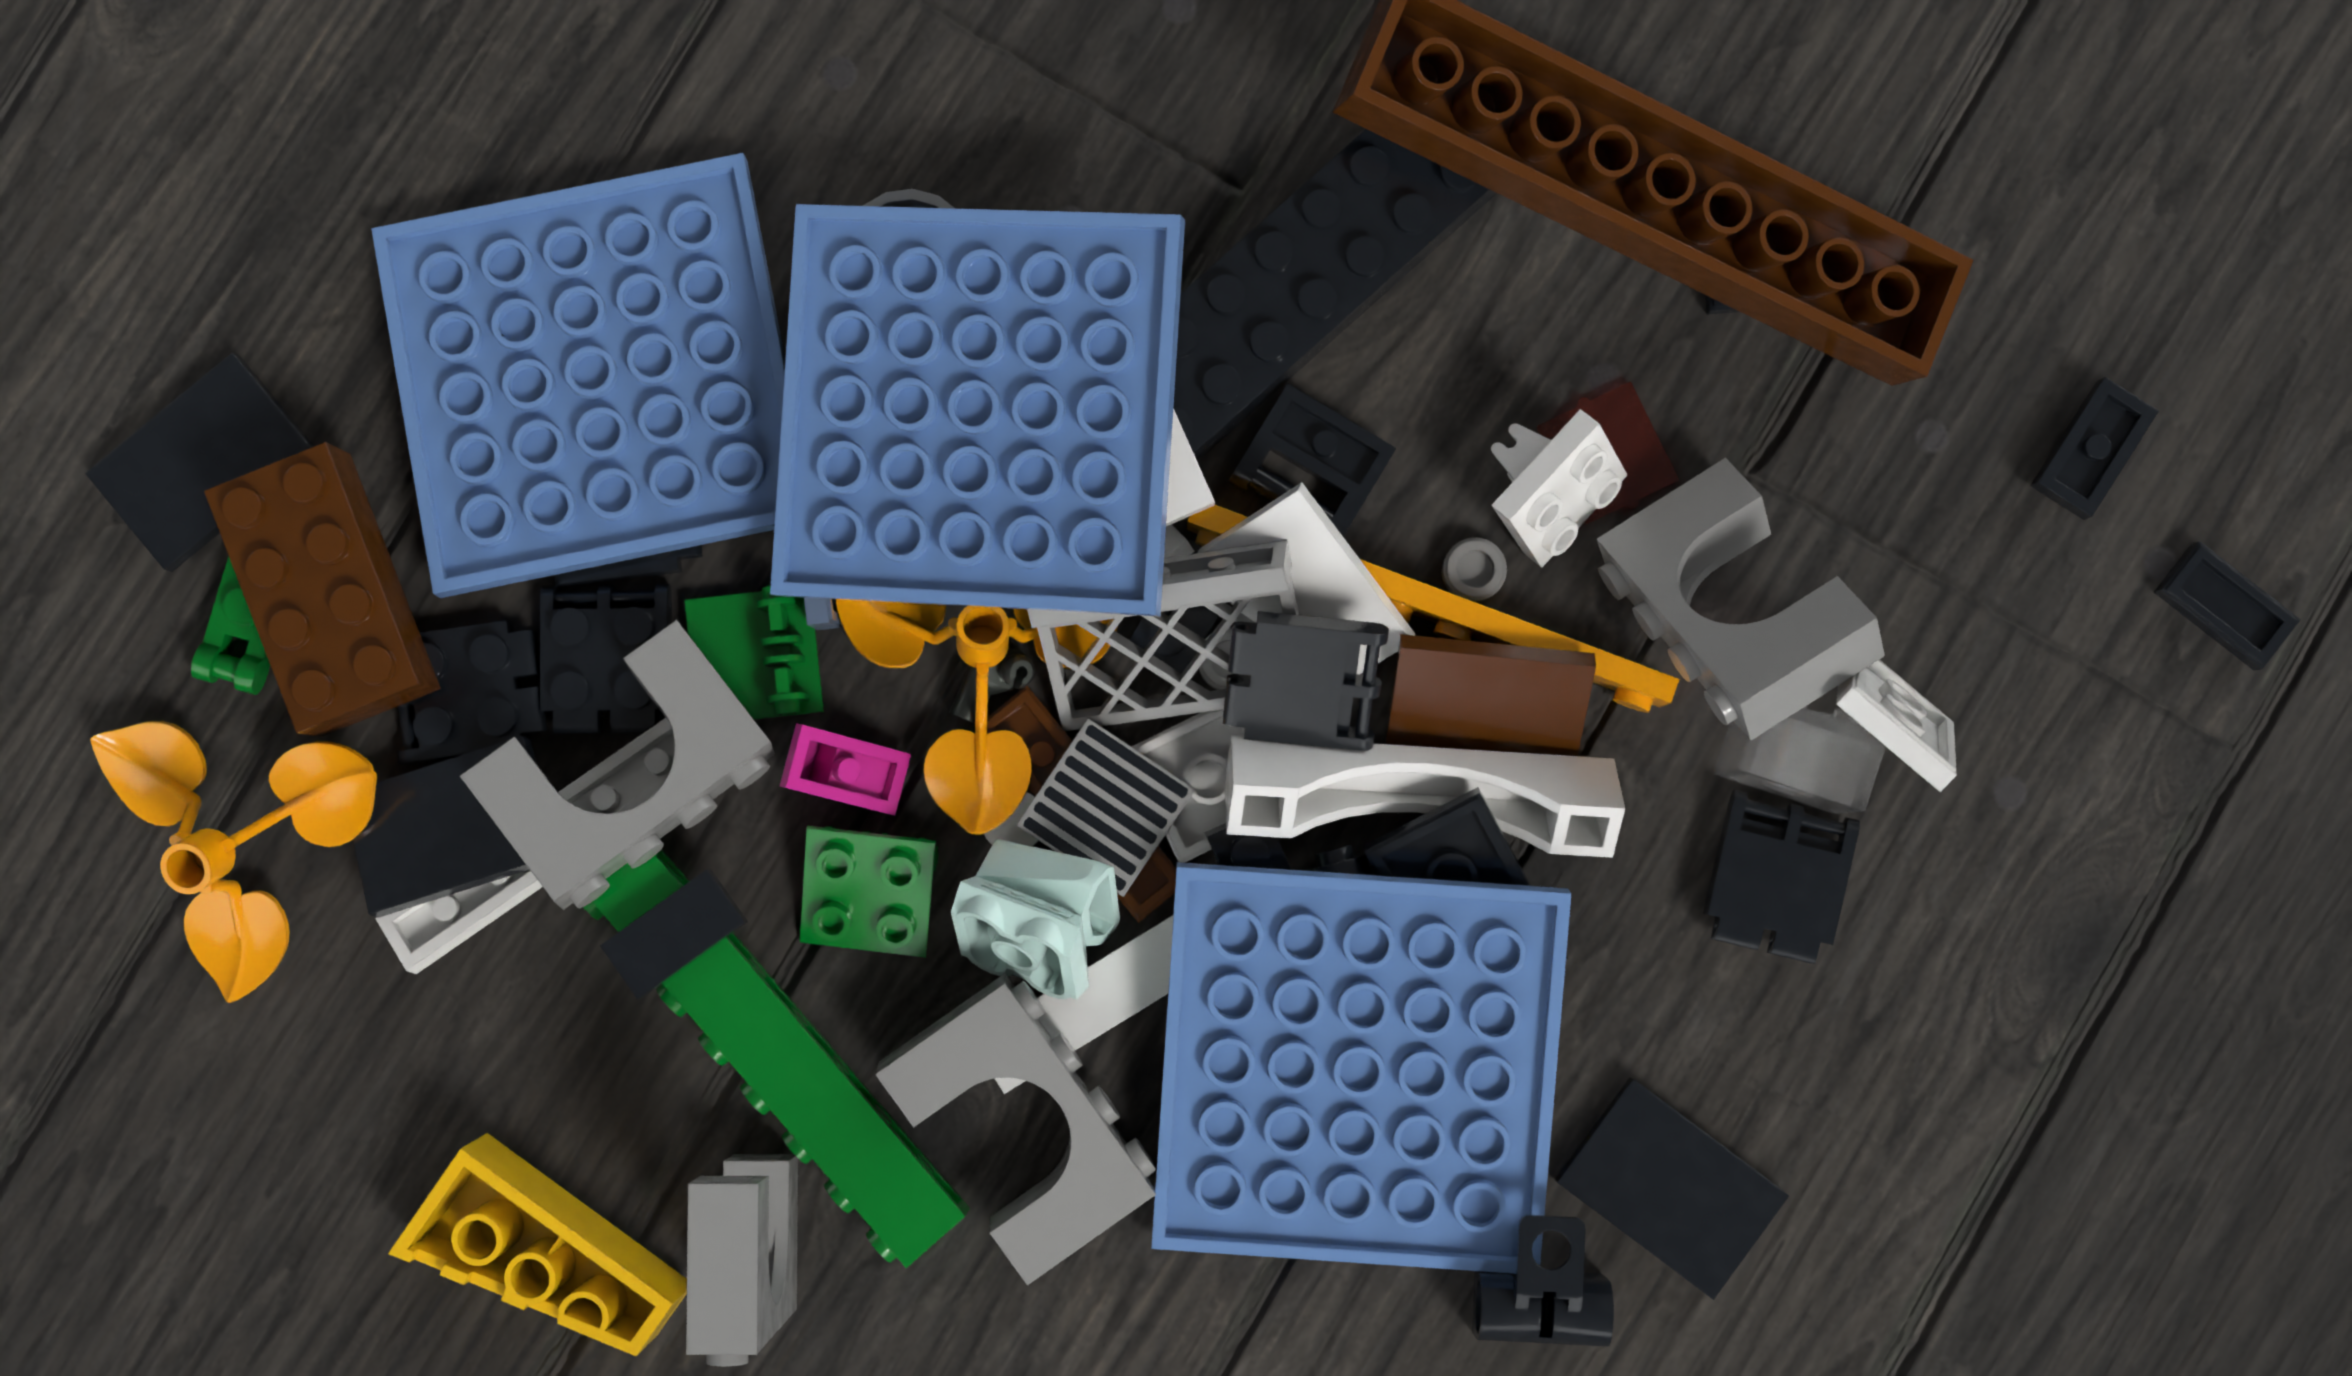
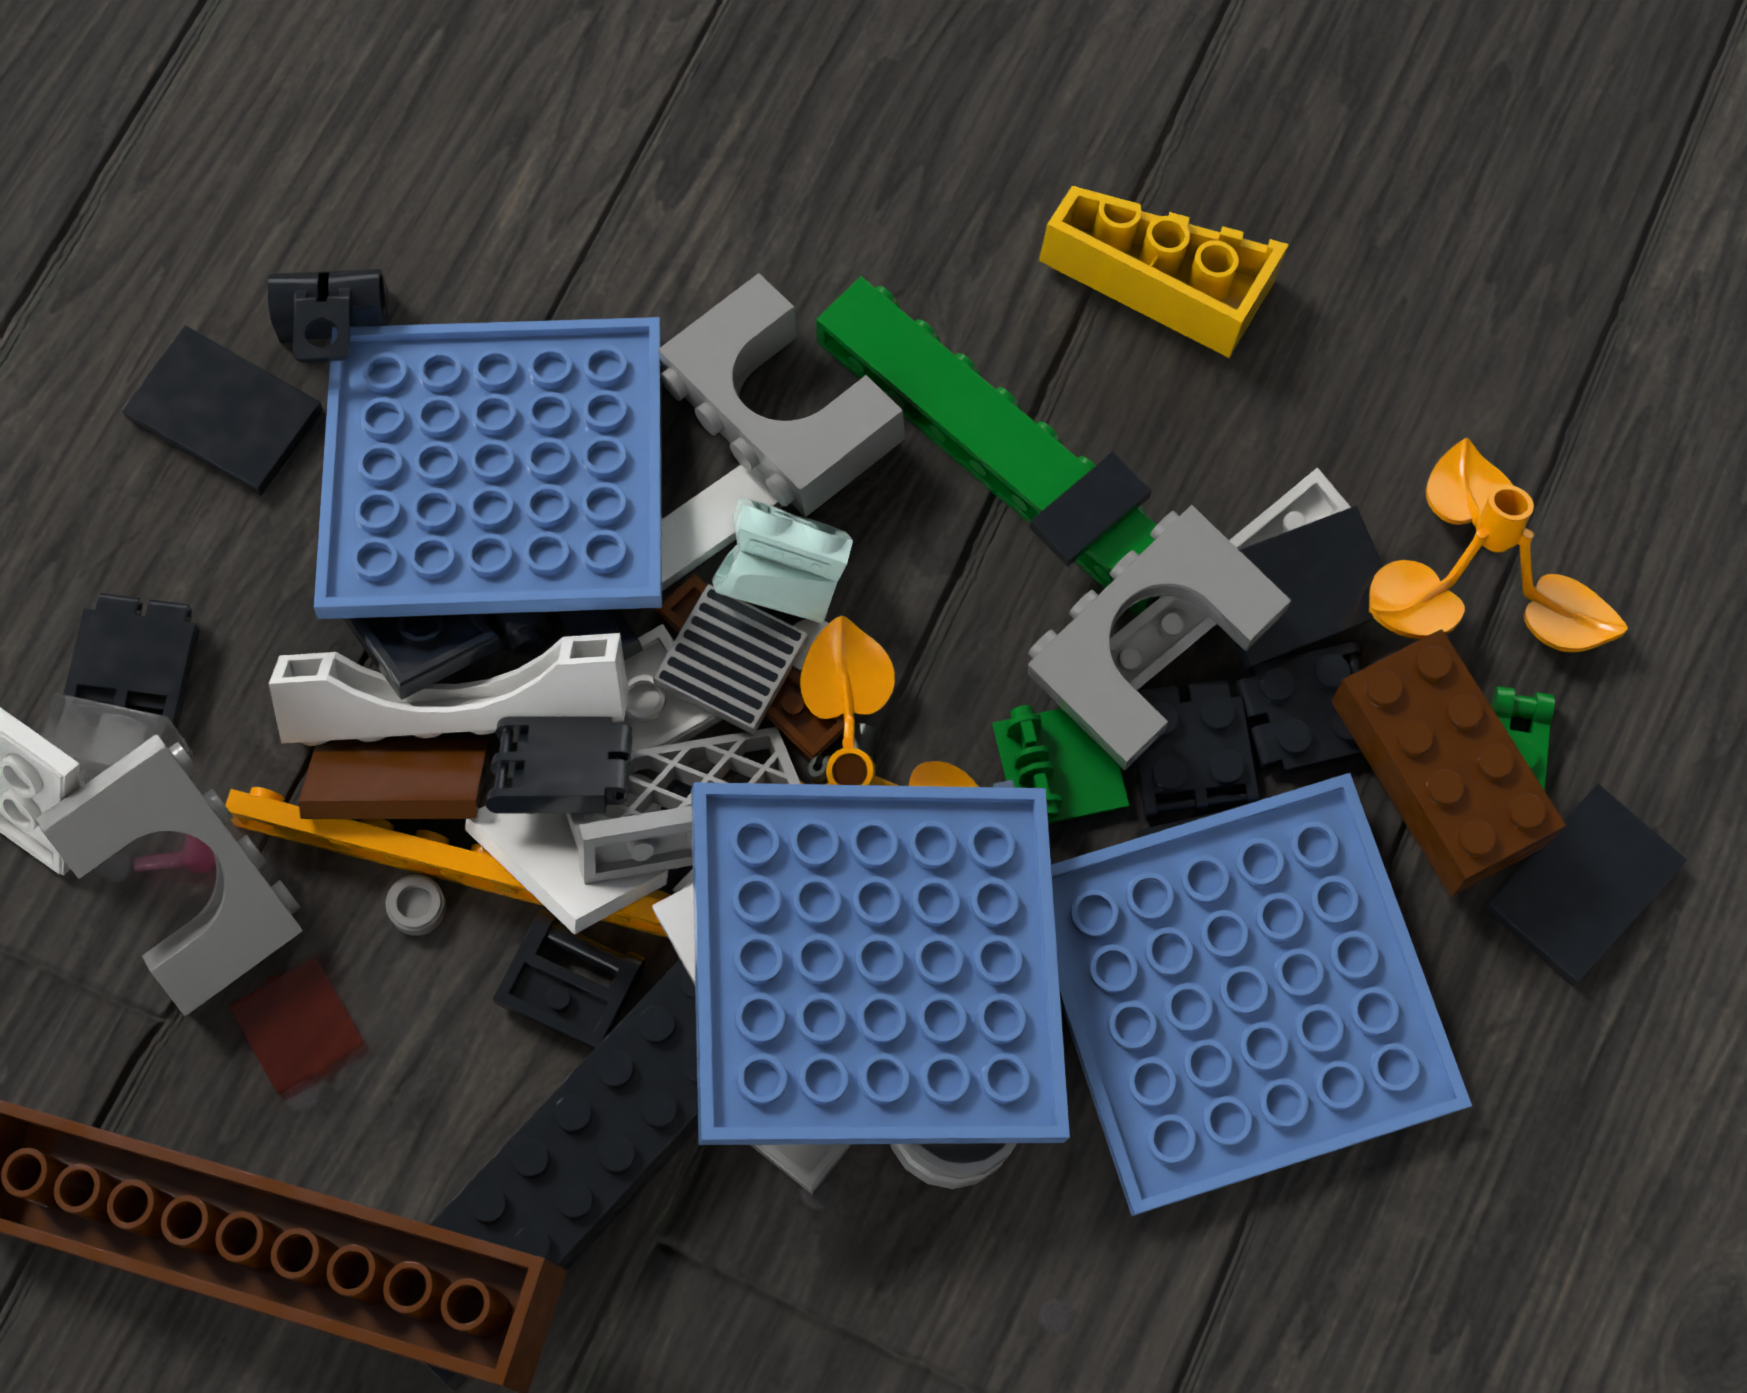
camera: 170 degrees right, 15 degrees down
light grey arch [686,1154,798,1367] -> none
dark pink slope [780,723,911,816] -> none
green hinge [800,825,939,958] -> none
white plate [1491,409,1627,568] -> none

